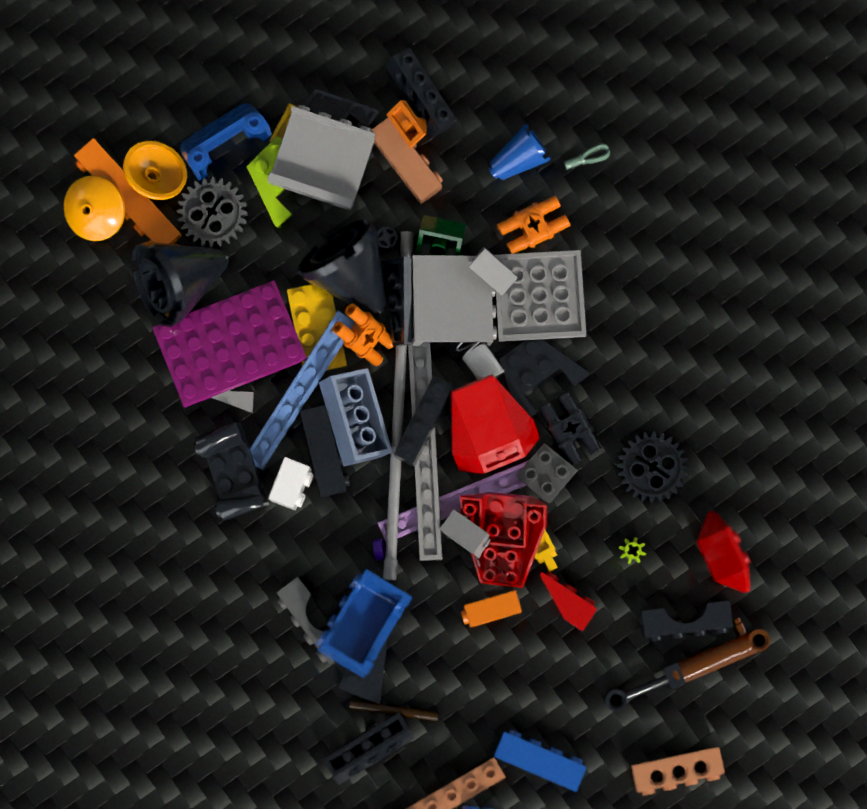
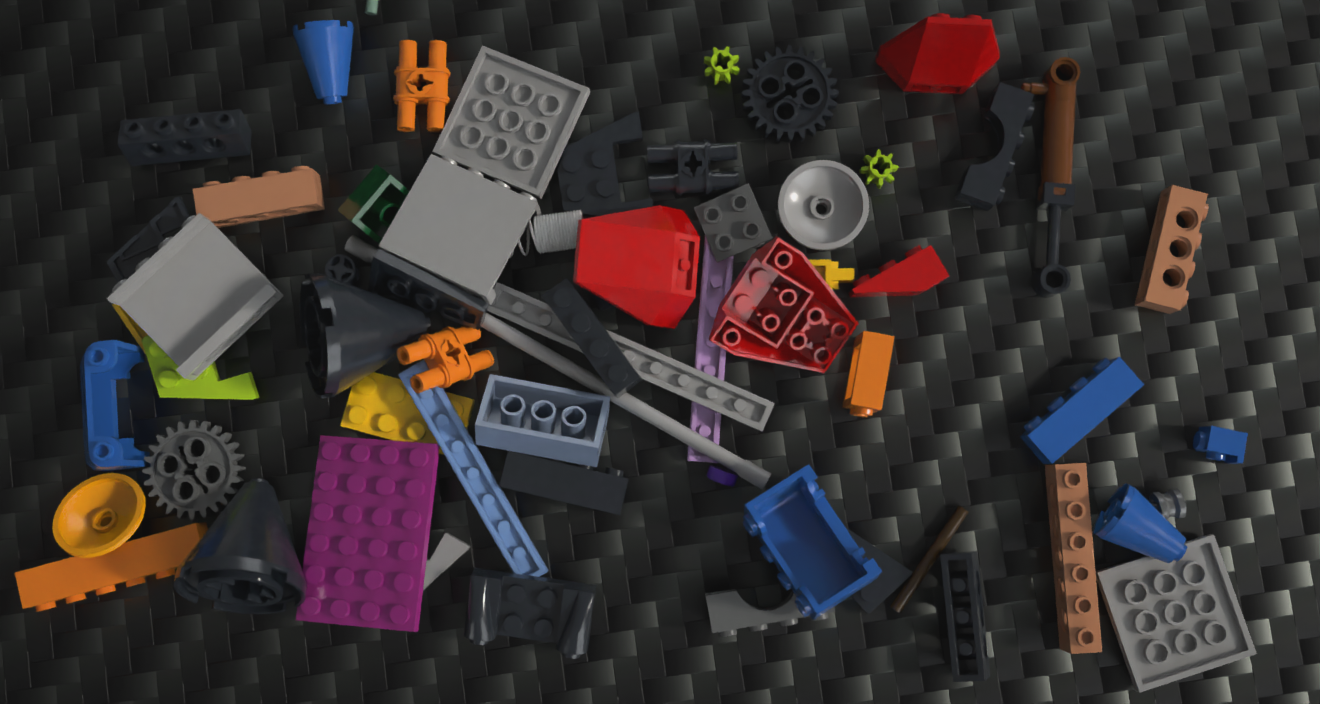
camera: 60 degrees left, 0 degrees up
light orange dish [64,176,125,241] -> none
white brick [268,457,314,511] -> none
orange slope [386,100,427,148] -> none
light grey hinge [440,510,491,558] -> none
light grey hinge [469,247,518,296] -> none
none -> lime gear [704,46,740,85]
none -> light grey dish [778,160,869,250]

